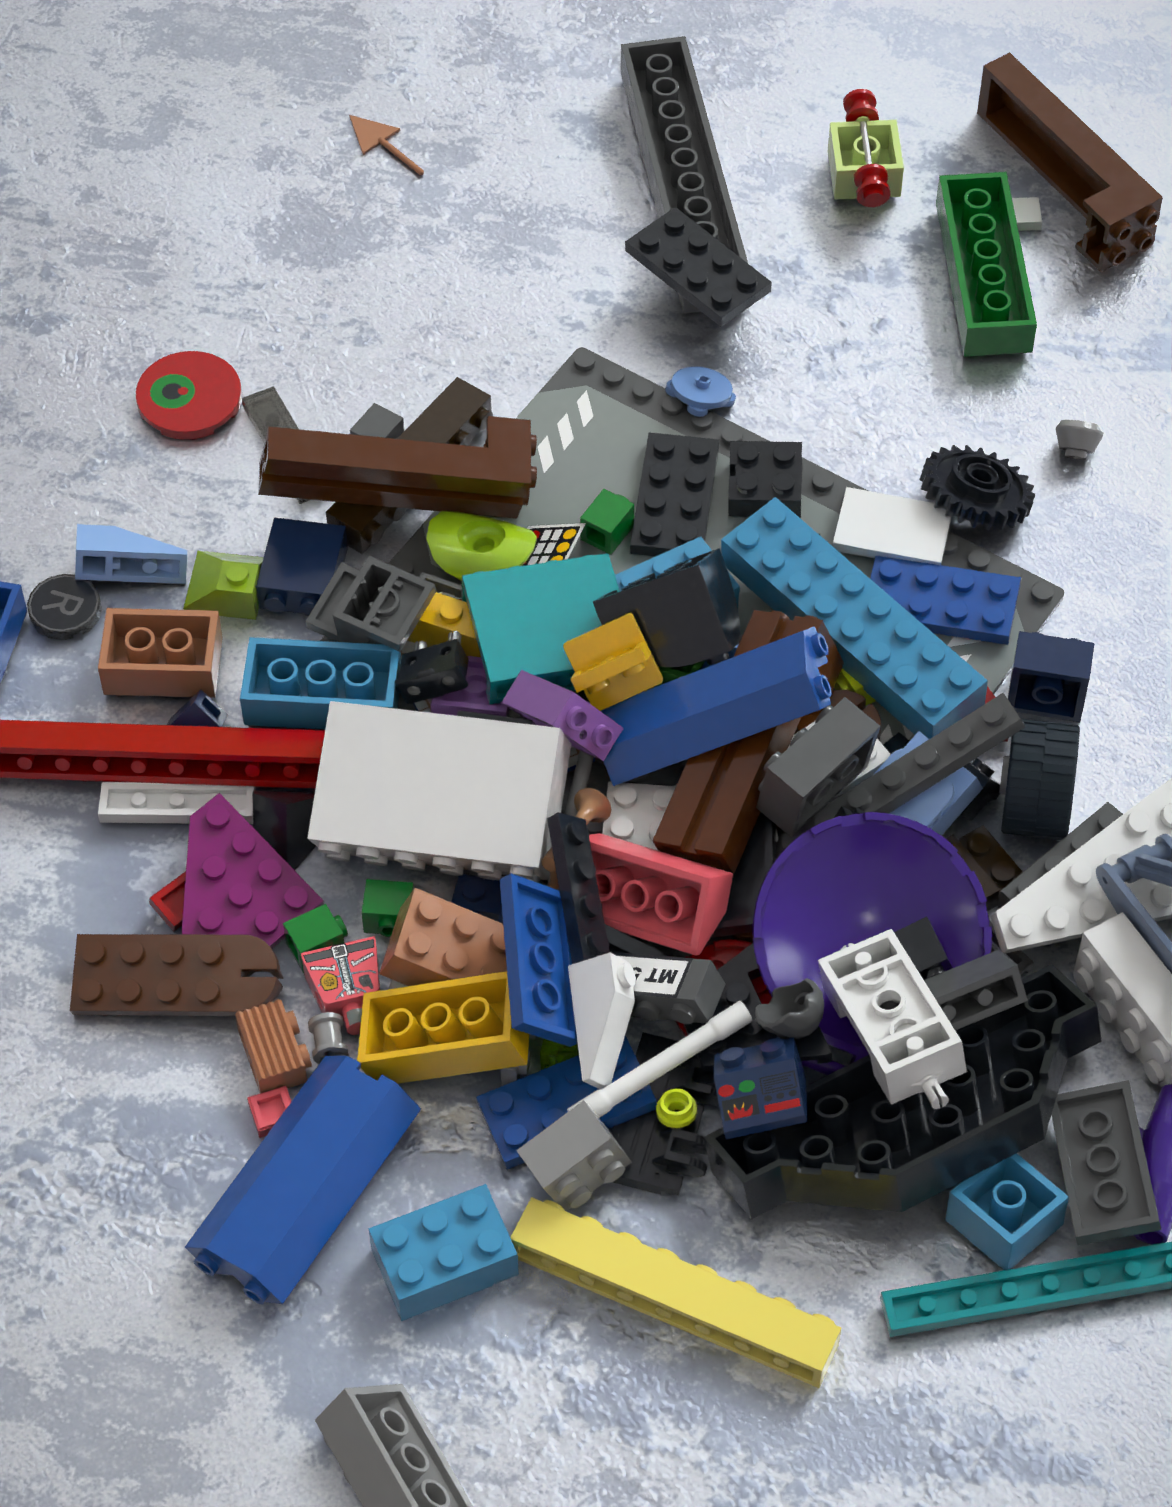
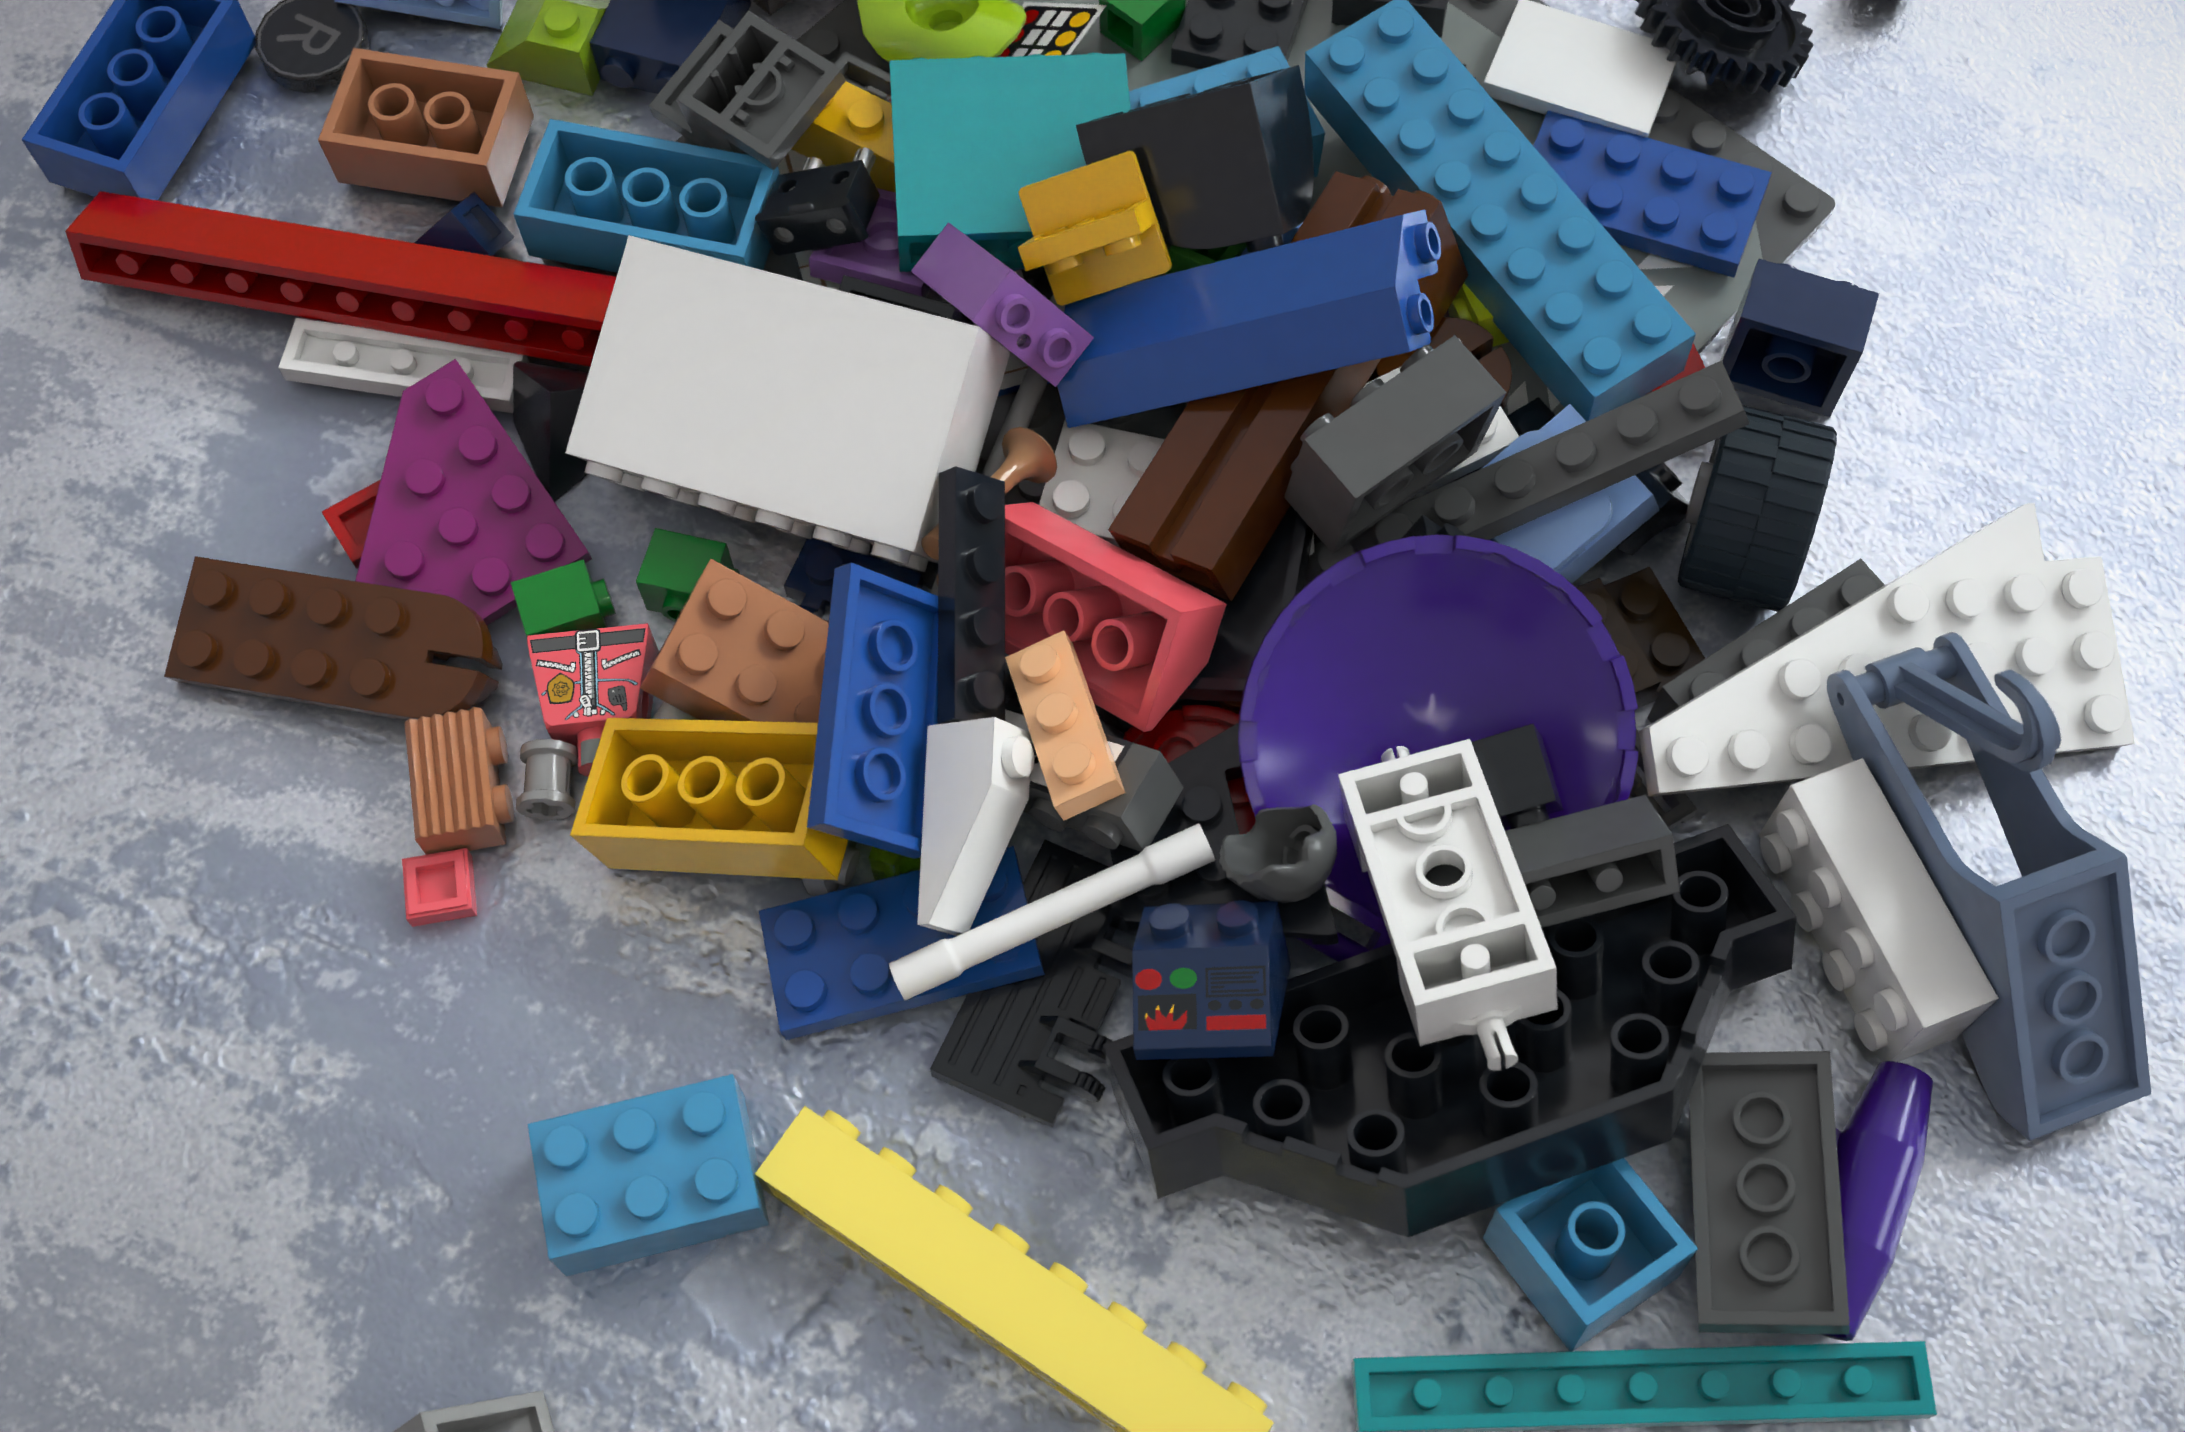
camera: 10 degrees right, 10 degrees up
blue panel [185,1055,421,1305] -> none
light grey brick [516,1100,632,1211] -> none
neon yellow plate [656,1088,697,1128] -> none
none -> light nougat plate [1005,630,1125,821]

